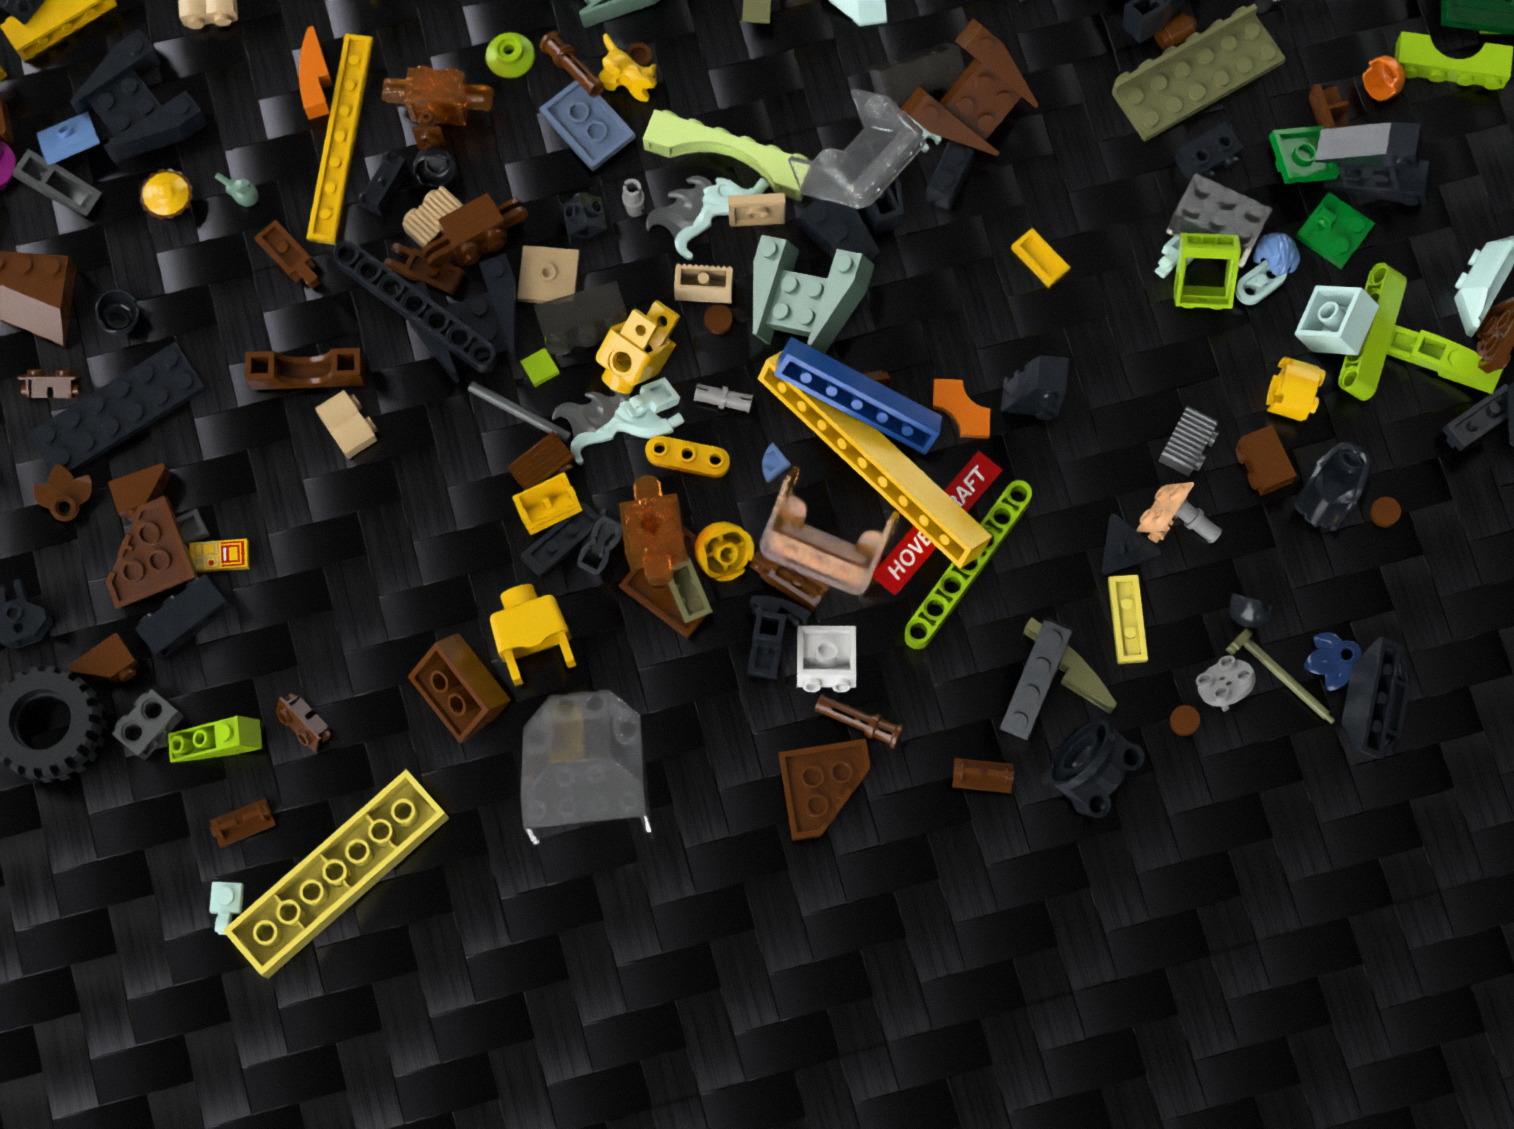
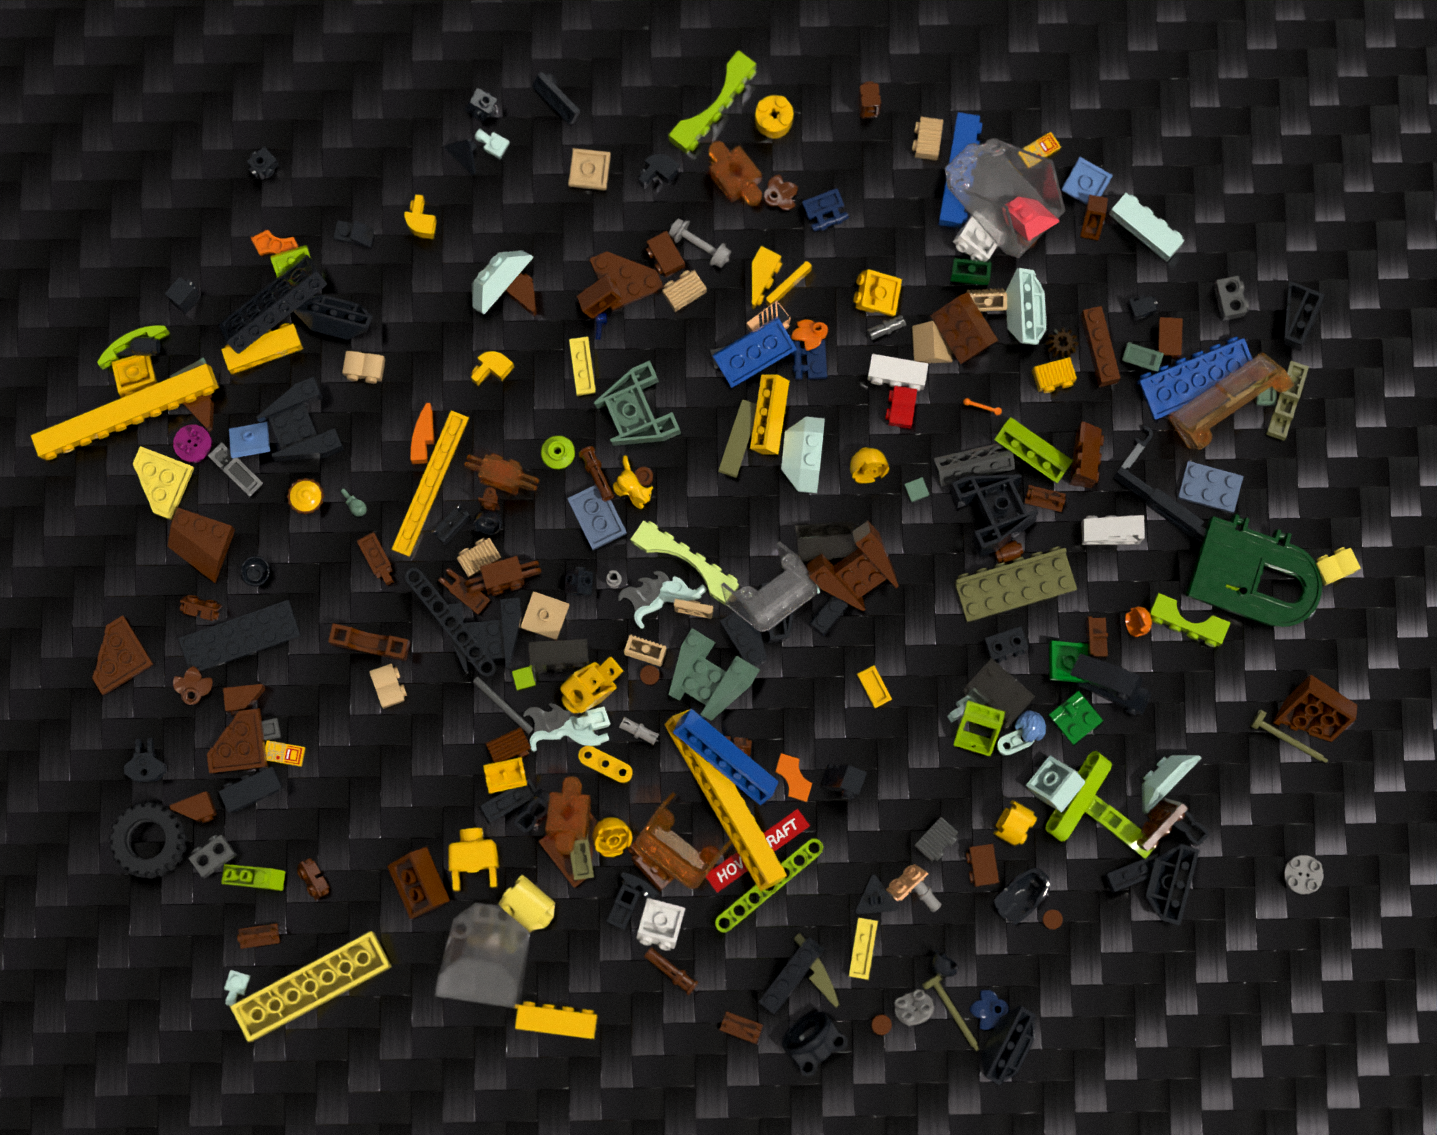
camera: 10 degrees right, 5 degrees up
medium blue tile [762,443,791,483] -> none
reddish brown plate [778,739,871,841] -> none
none -> light yellow cylinder [498,875,555,932]
none -> yellow brick [515,1002,597,1039]

